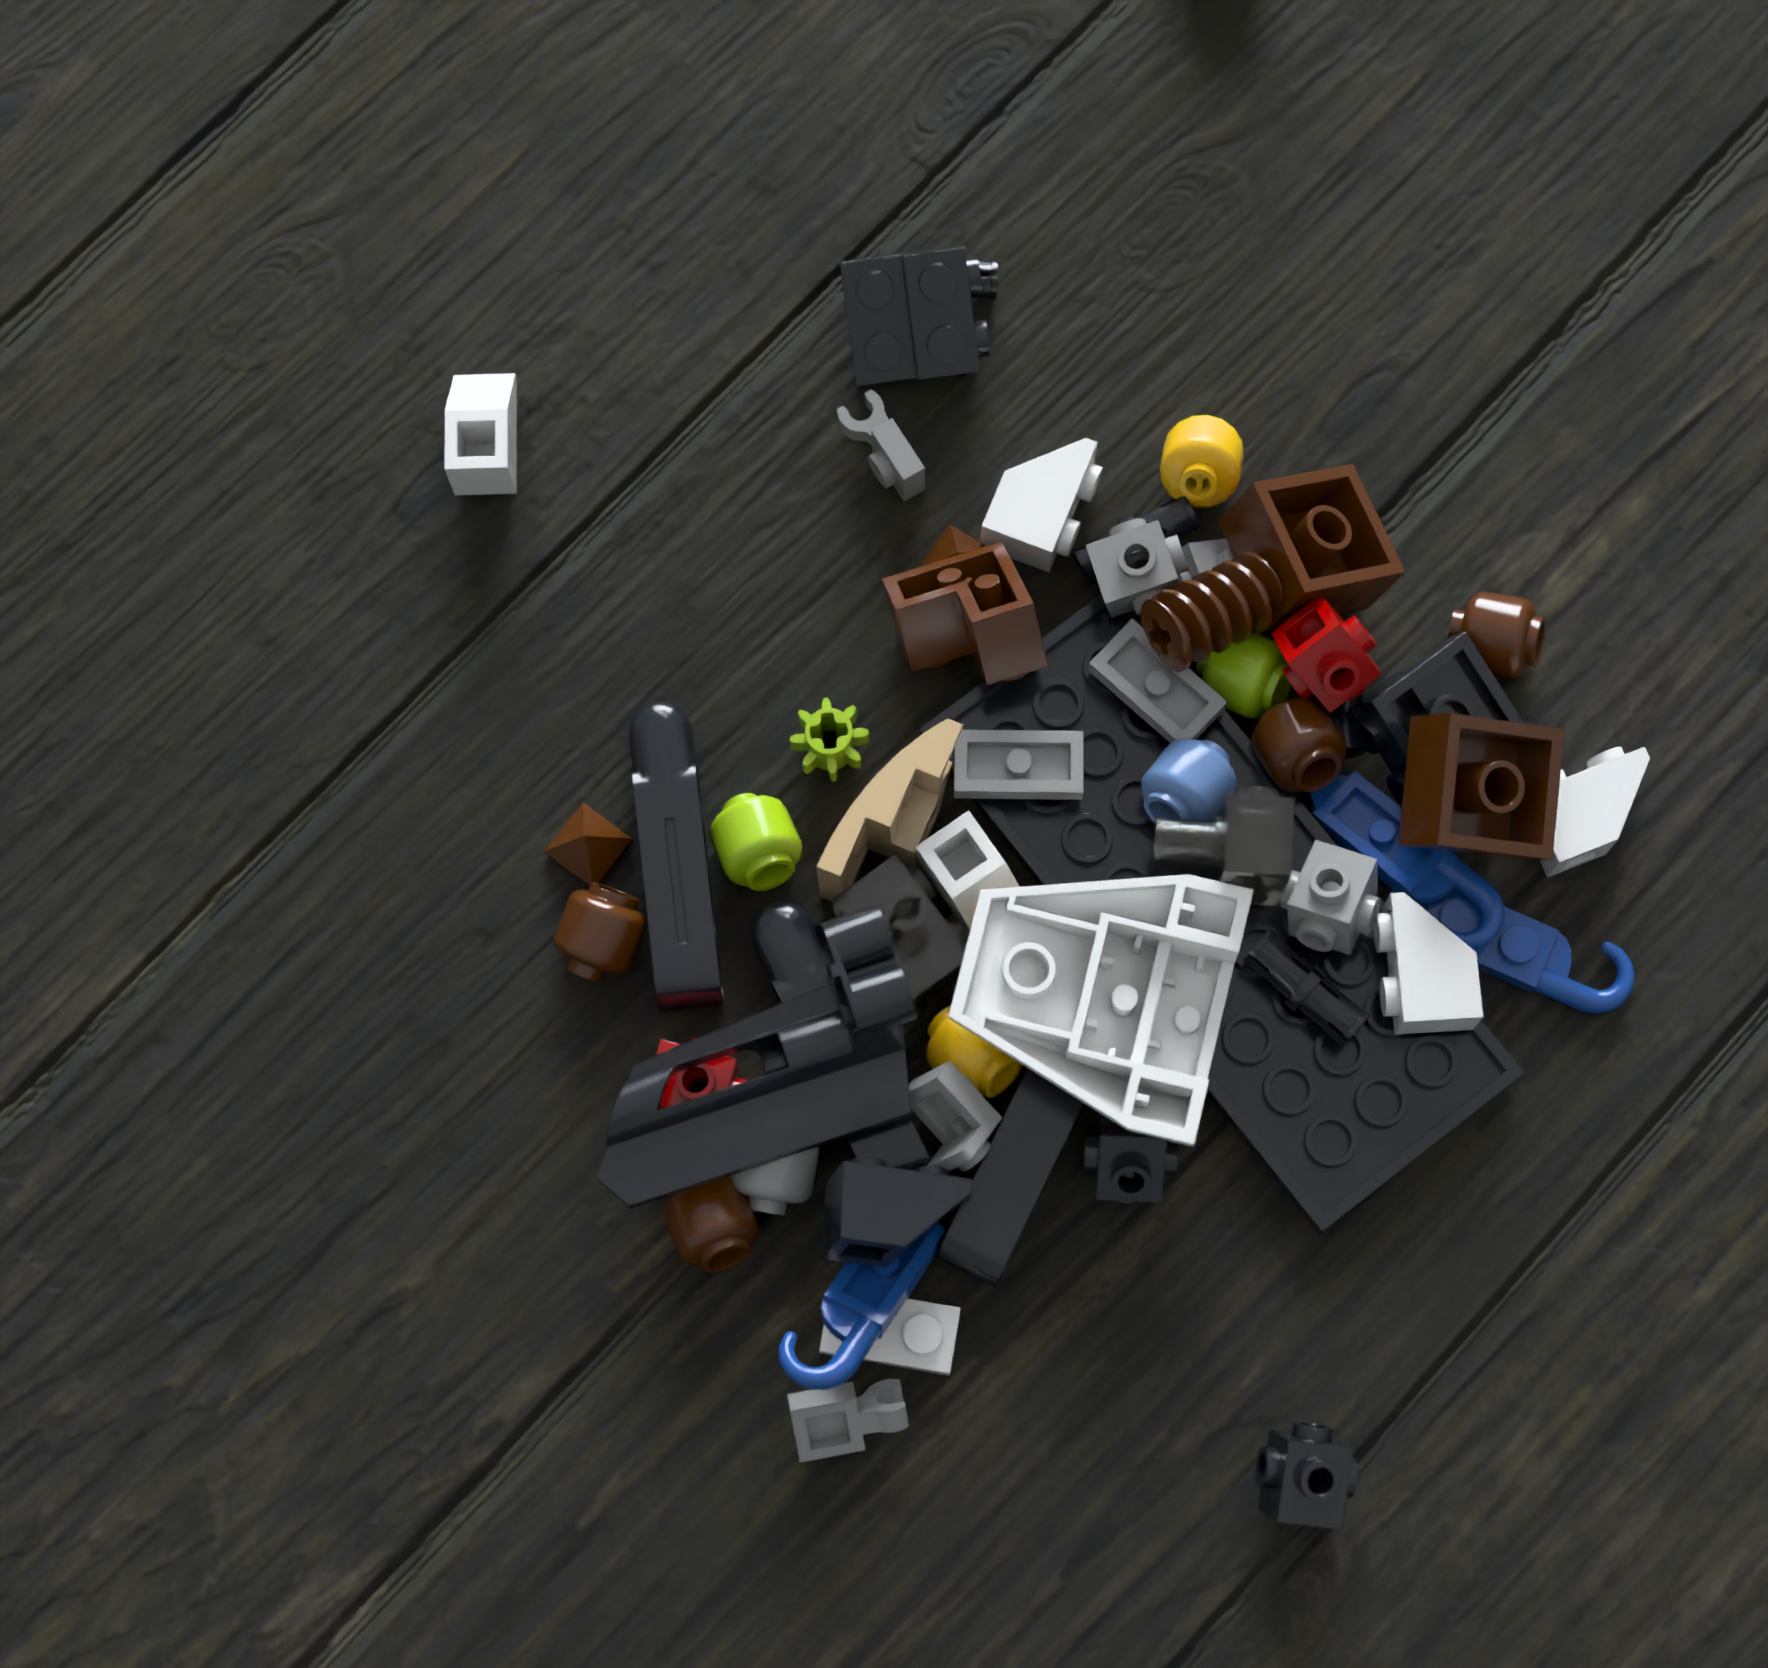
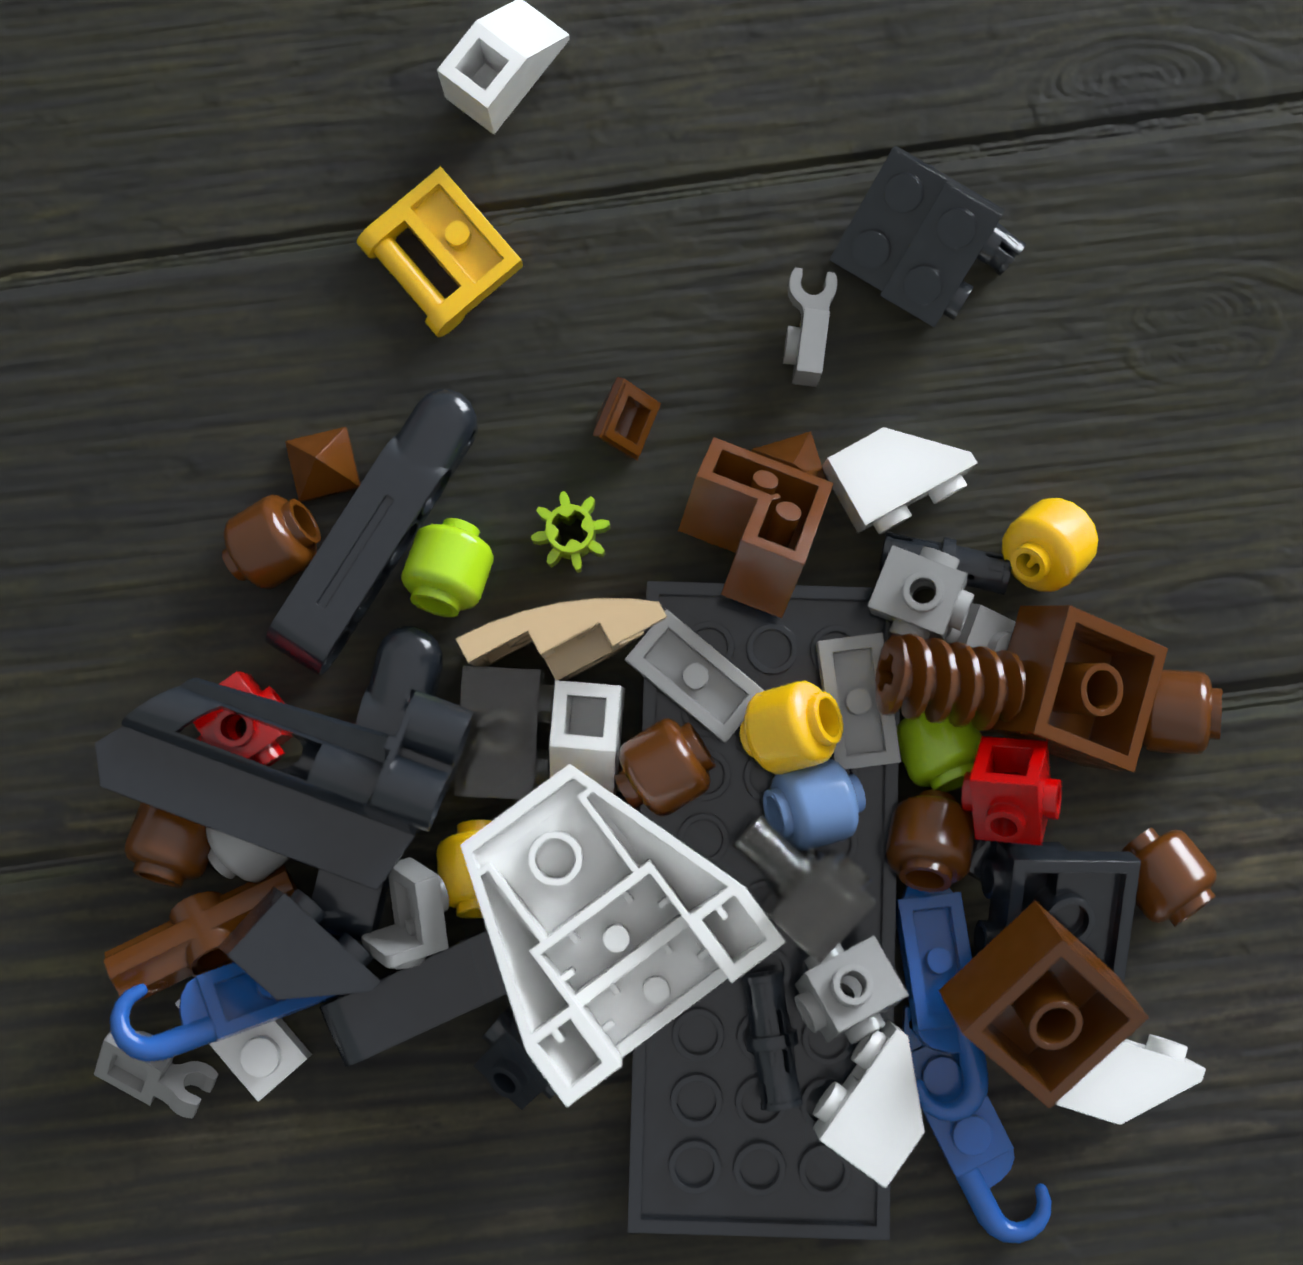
camera: 35 degrees right, 10 degrees up
none -> reddish brown piece [103,865,297,1004]
none -> yellow plate [357,166,523,337]
none -> reddish brown slope [593,377,661,460]
none -> reddish brown head [614,718,716,817]
none -> yellow head [740,681,843,775]
none -> reddish brown head [1142,670,1222,755]

